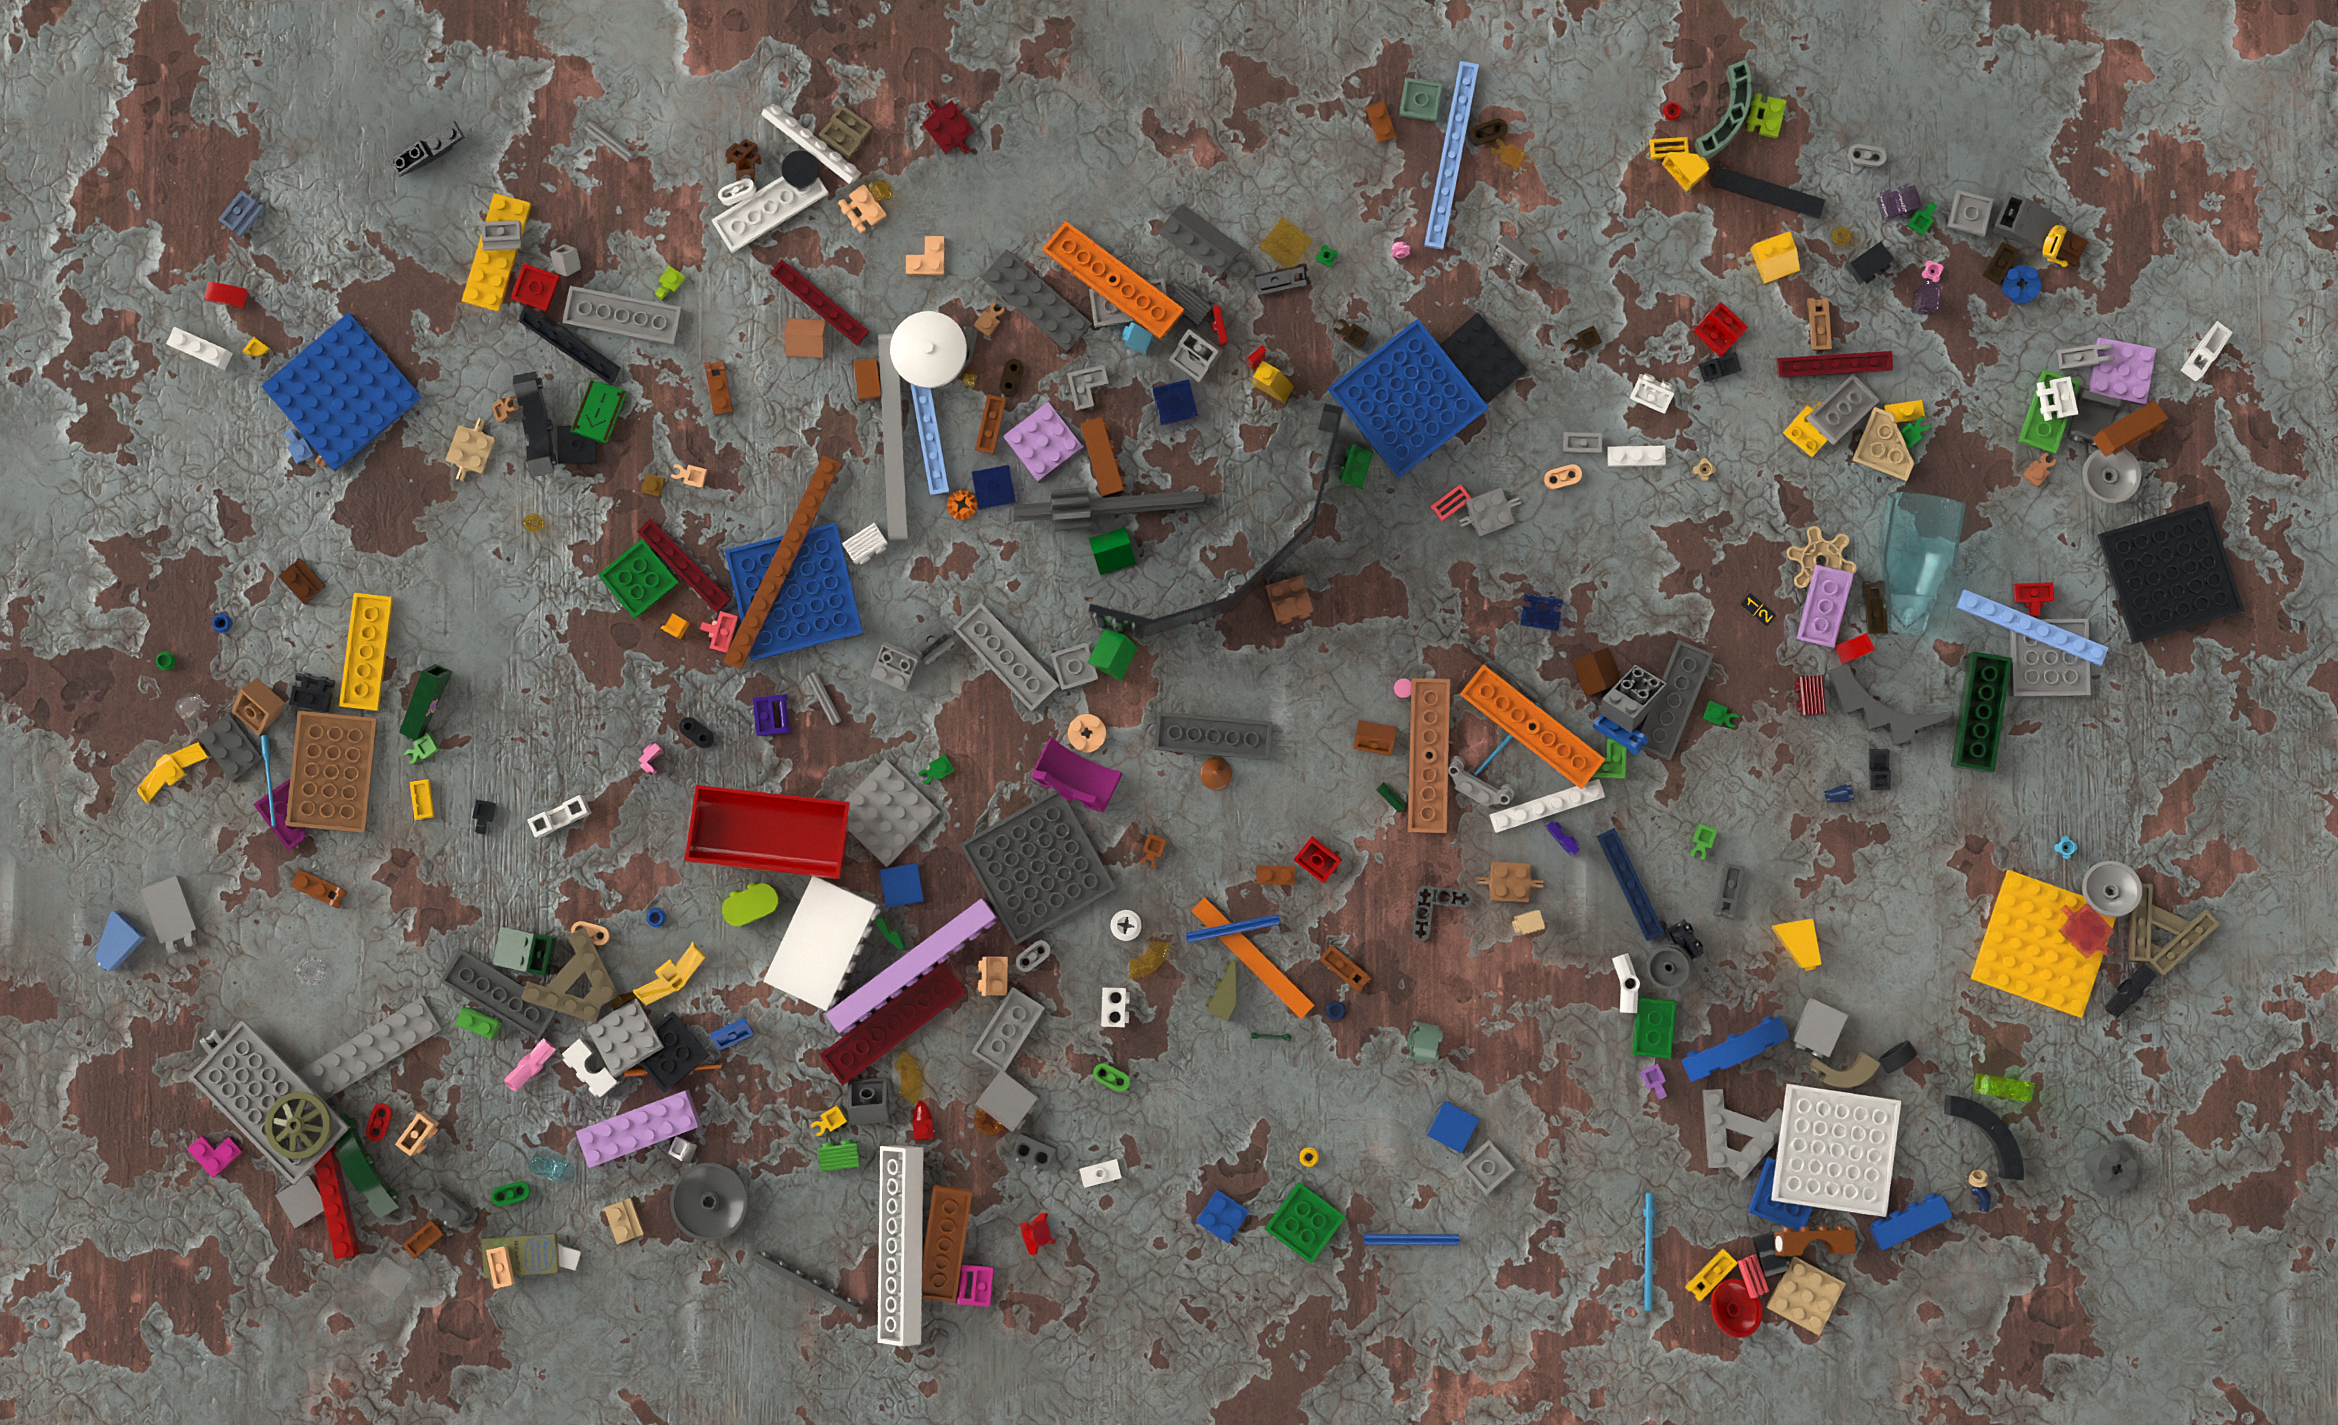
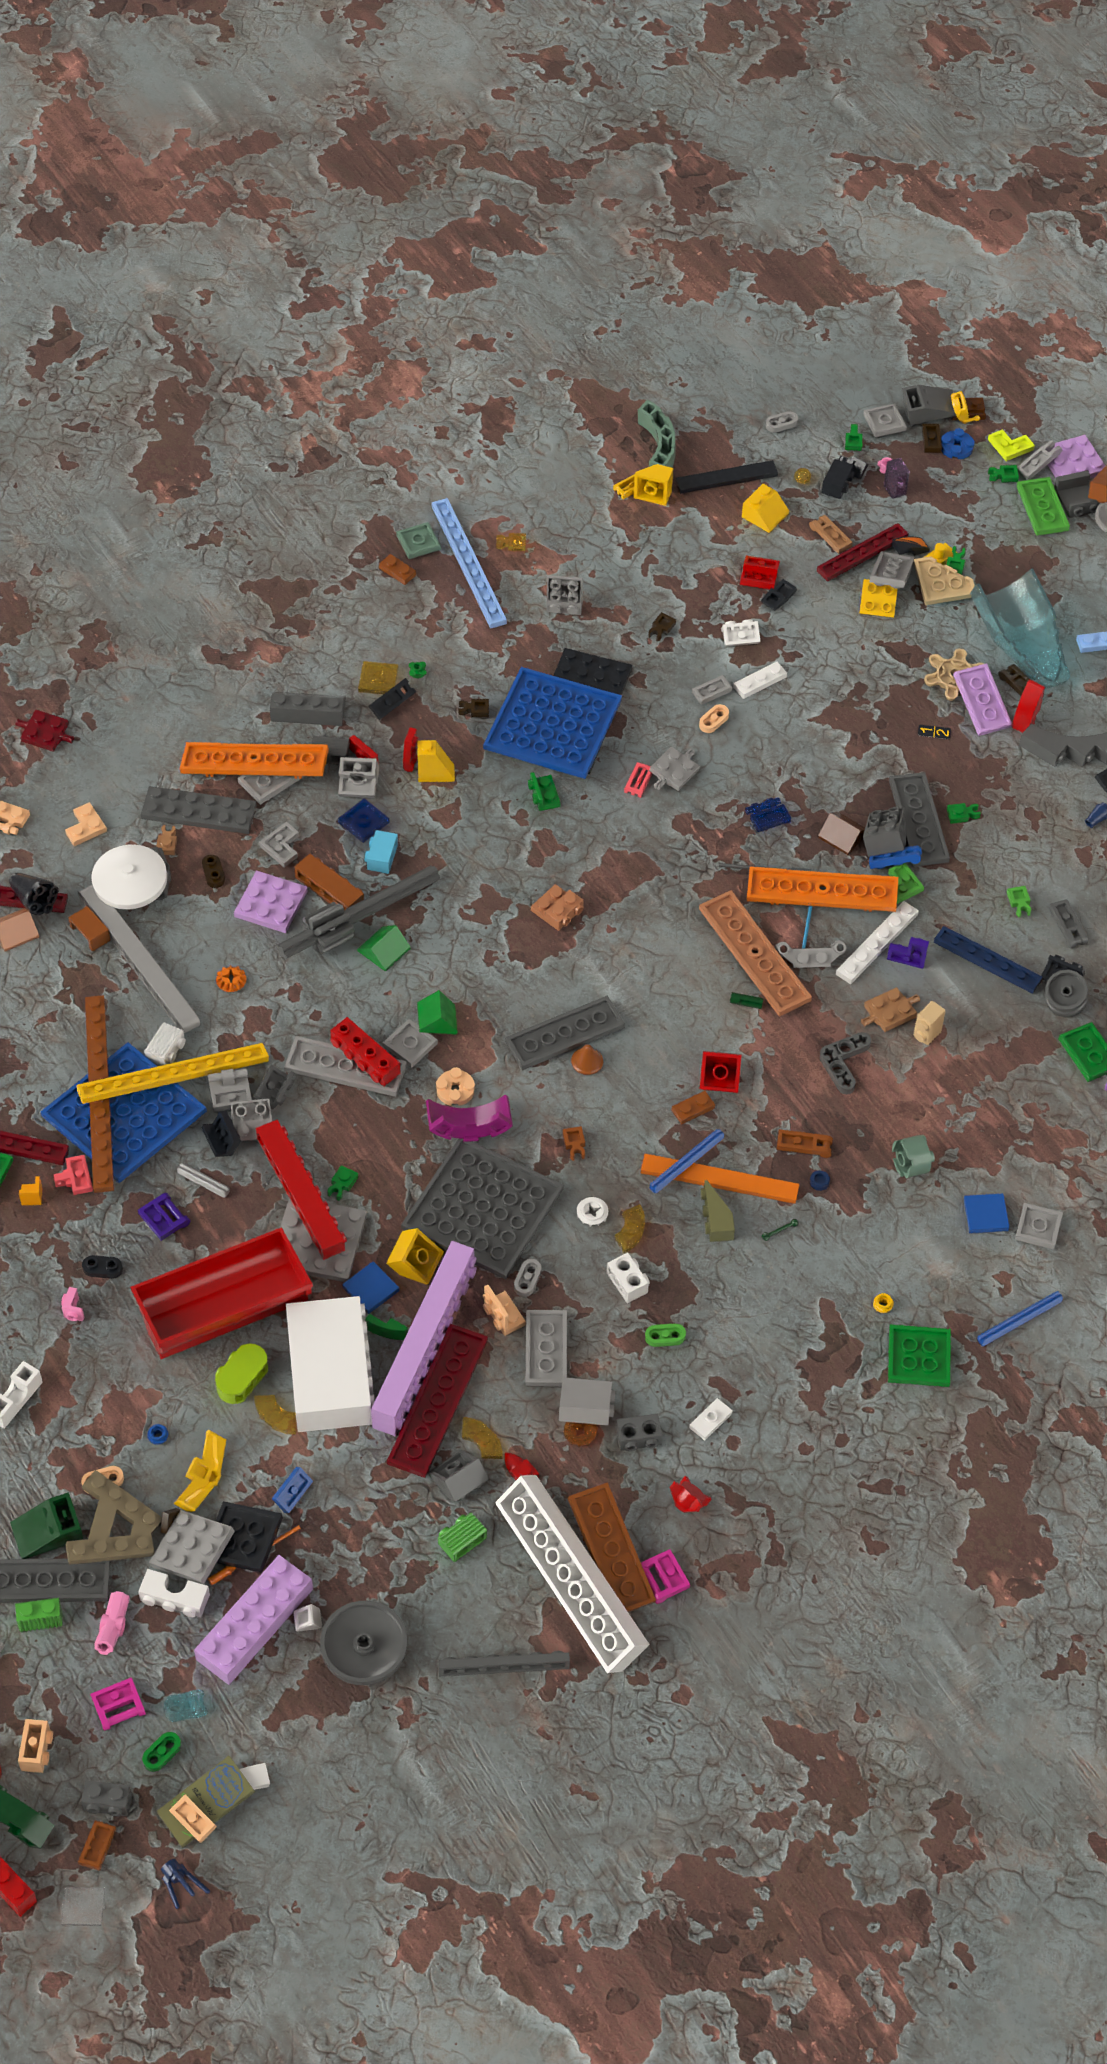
camera: 40 degrees left, 30 degrees down
tan plate [604,1197,645,1244] -> none
yellow plate [811,1105,847,1136] -> none
clear yellow plate [868,179,894,202] -> none
light blue plate [911,384,949,496] -> none
clear yellow plate [962,370,977,389] -> none
clear blue plate [971,465,1016,510] -> none
dark orange plate [975,395,1007,455] -> none
black panel [1088,403,1344,638] -> none
medium azure slope [1122,322,1153,355] -> none
blue plate [1196,1189,1250,1243] -> none
dark orange panel [1353,720,1396,756] -> none
bright pink plate [1391,242,1411,258] -> none
bright pink tile [1394,679,1411,698] -> none
dark brown plate [1470,118,1508,145] -> none
white piece [1612,953,1640,1013] -> none
red plate [1663,102,1682,121] -> none
tan plate [1693,458,1716,481] -> none
lime plate [1746,93,1786,139] -> none
dark red brick [1794,675,1826,716] -> none
clear purple brick [1876,184,1922,221] -> none
nougat plate [2022,453,2056,487] -> none
white plate [2036,377,2078,421] -> none
none -> black cone [9,873,59,915]
none -> yellow plate [77,1043,269,1104]
none -> dark pink plate [90,1677,146,1731]
none -> dark blue plant [161,1859,210,1909]
none -> black bracket [201,1111,241,1157]
none -> light grey plate [208,1068,252,1112]
none -> clear yellow tile [254,1395,296,1434]
none -> red brick [256,1119,347,1260]
none -> red brick [330,1017,401,1087]
none -> medium azure brick [364,830,398,874]
none -> yellow slope [386,1228,444,1285]
none -> black plate [838,455,869,479]
none -> slope [892,536,930,556]
none -> neon yellow plate [988,429,1035,461]
none -> green plate [988,465,1019,483]

